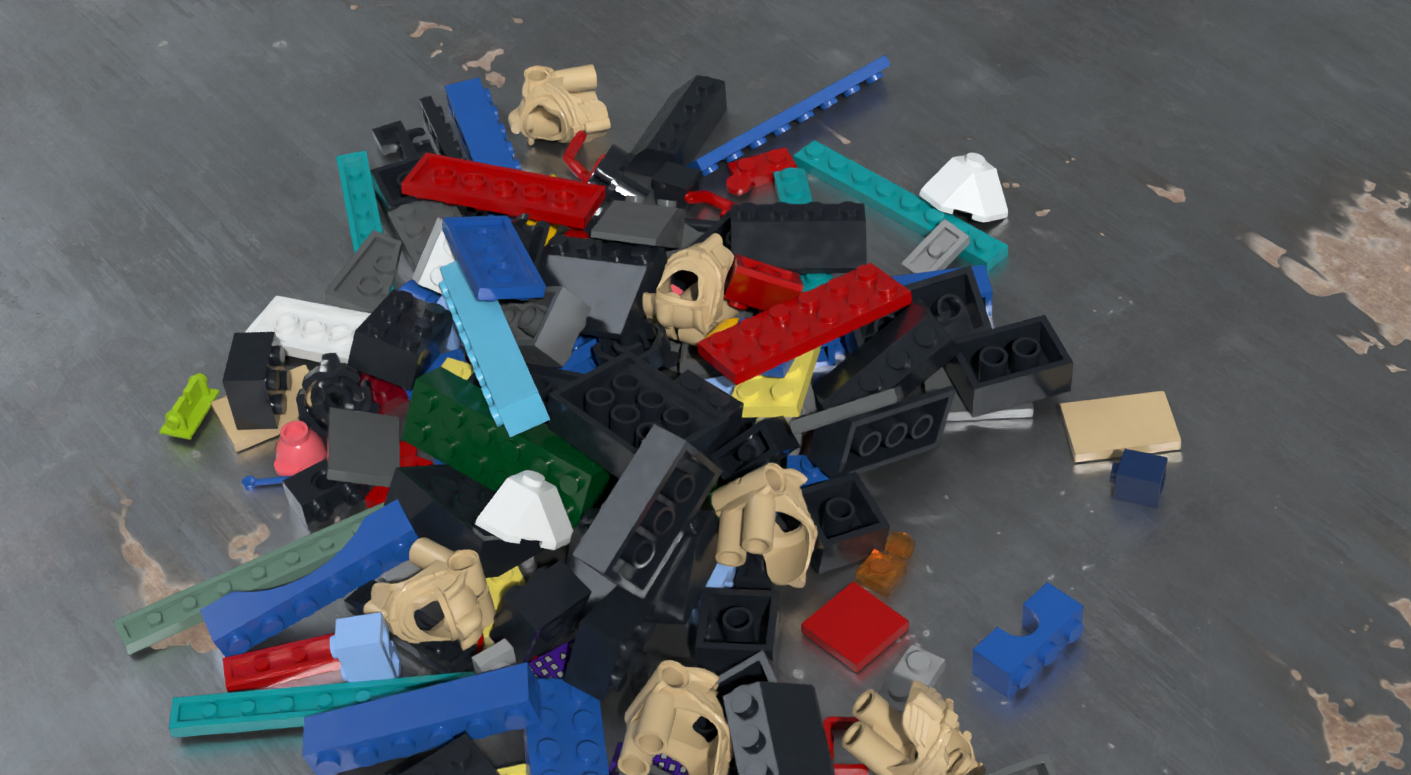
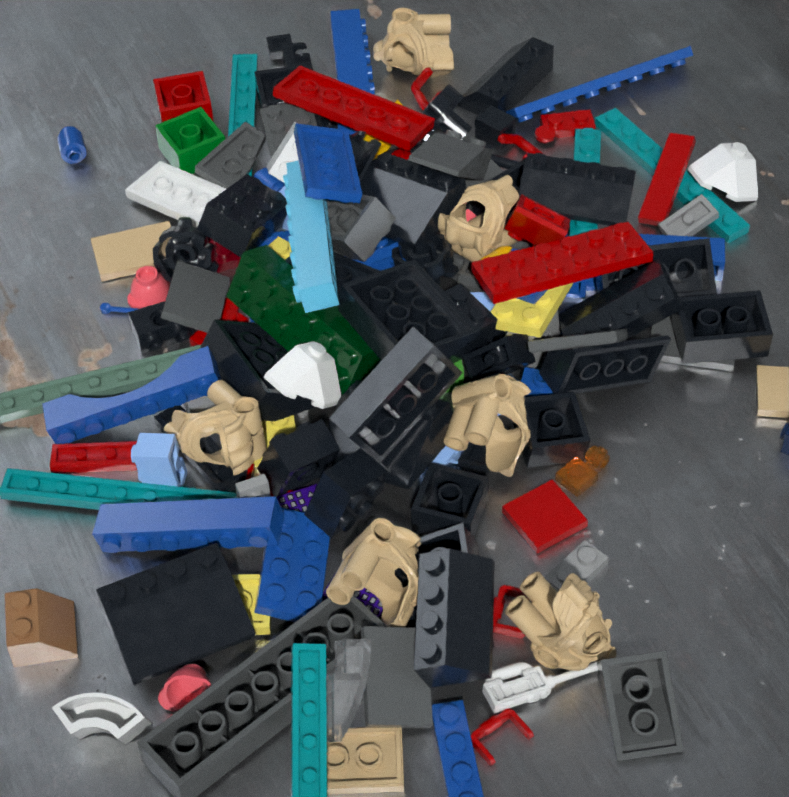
camera: 10 degrees right, 5 degrees up
lime hinge [159,373,220,440] -> none
black brick [222,332,292,430] -> none
black plate [419,96,467,160] -> none
blue arch [972,582,1084,698] -> none
none -> blue brick [57,126,87,164]
none -> red brick [153,71,214,123]
none -> green brick [155,107,225,174]
none -> red tile [638,133,696,226]

